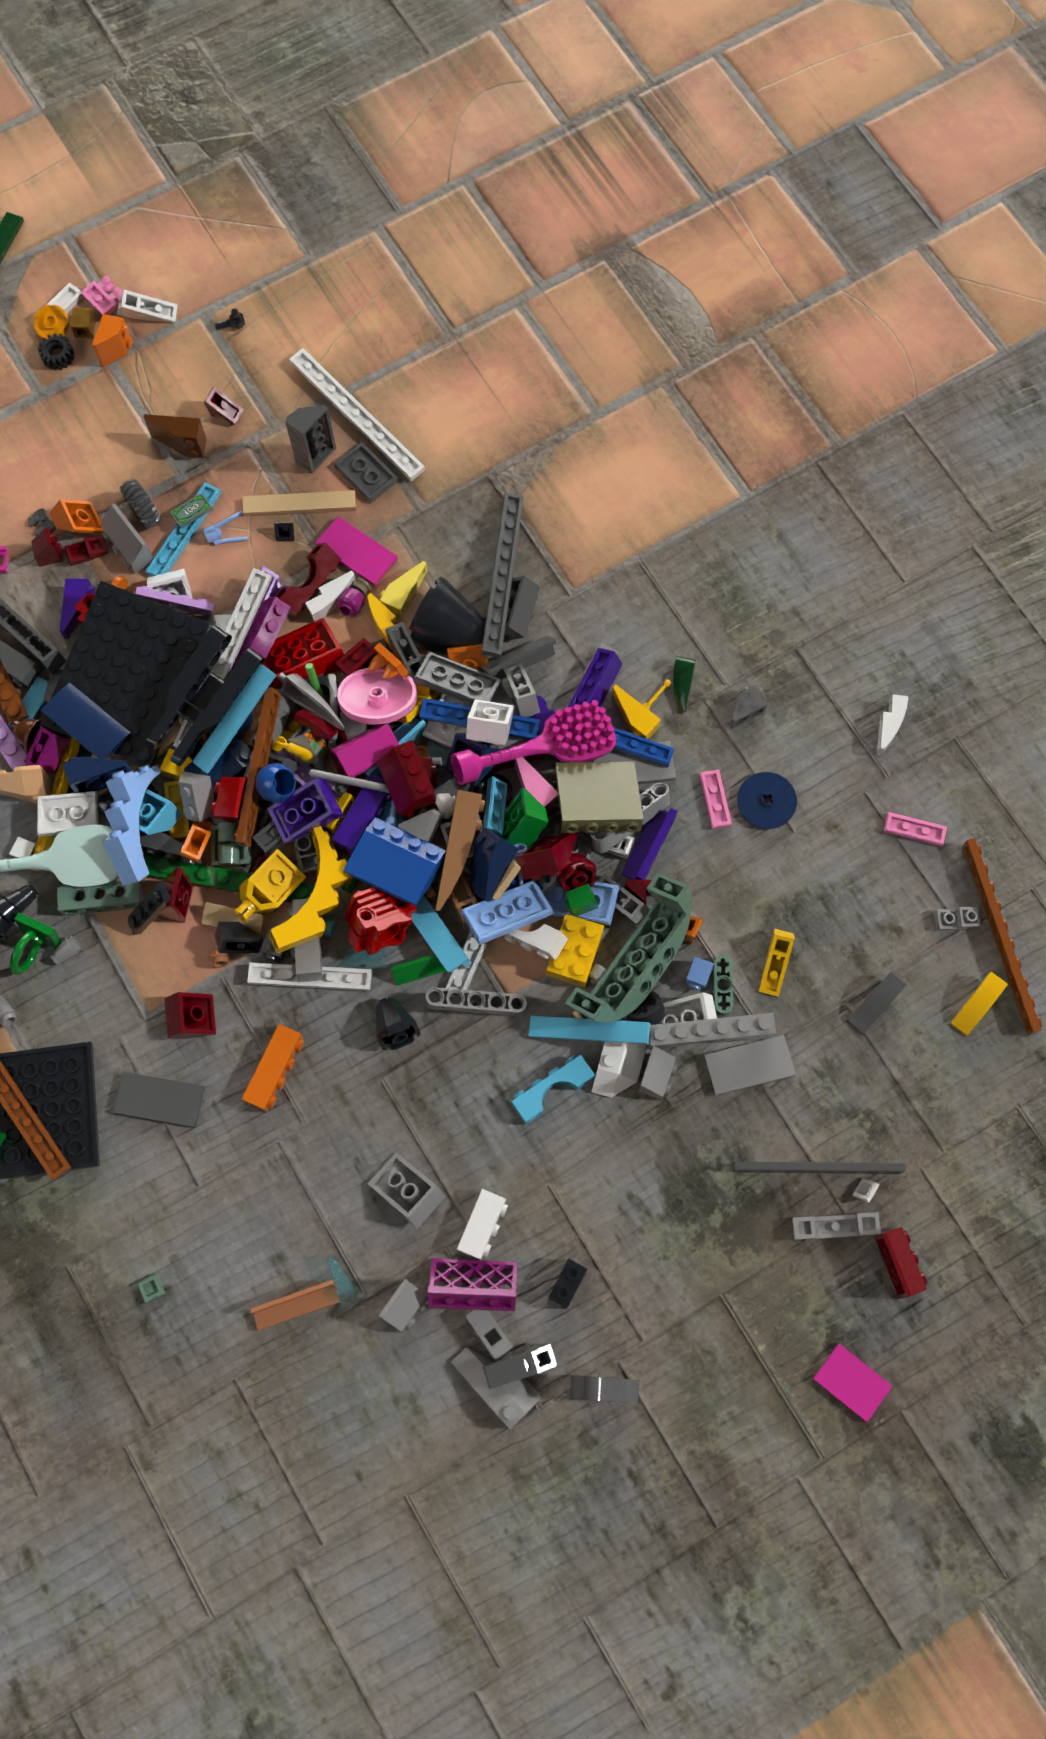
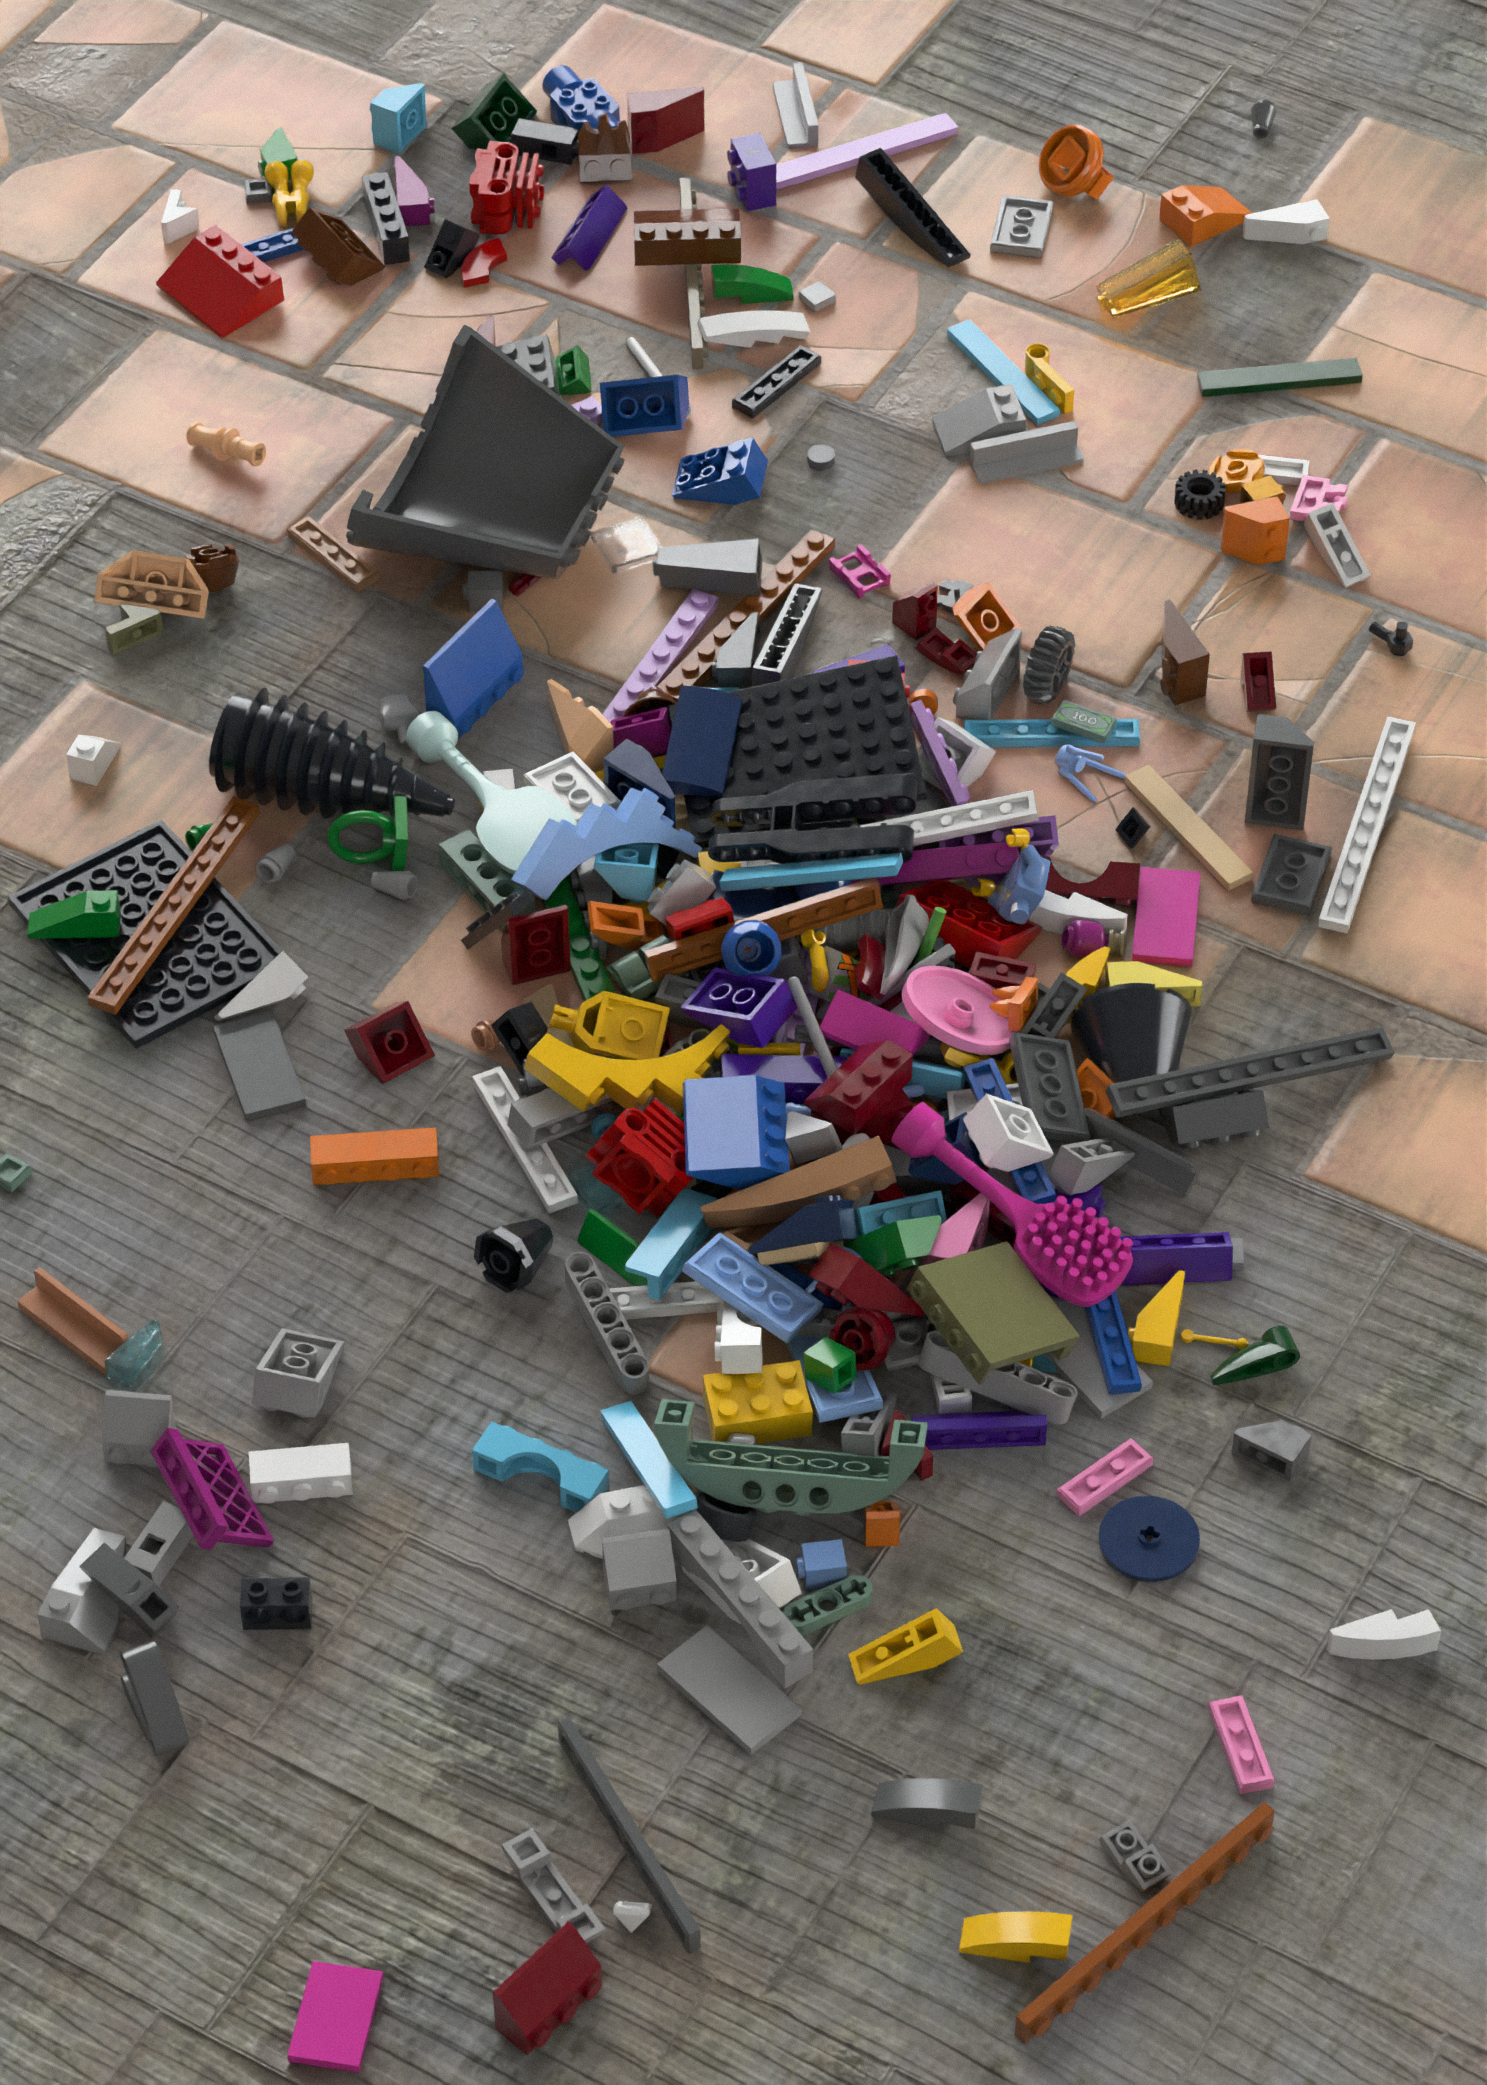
camera: 60 degrees right, 25 degrees down
none -> white slope [214,951,308,1022]
none -> medium blue torso [972,829,1051,924]

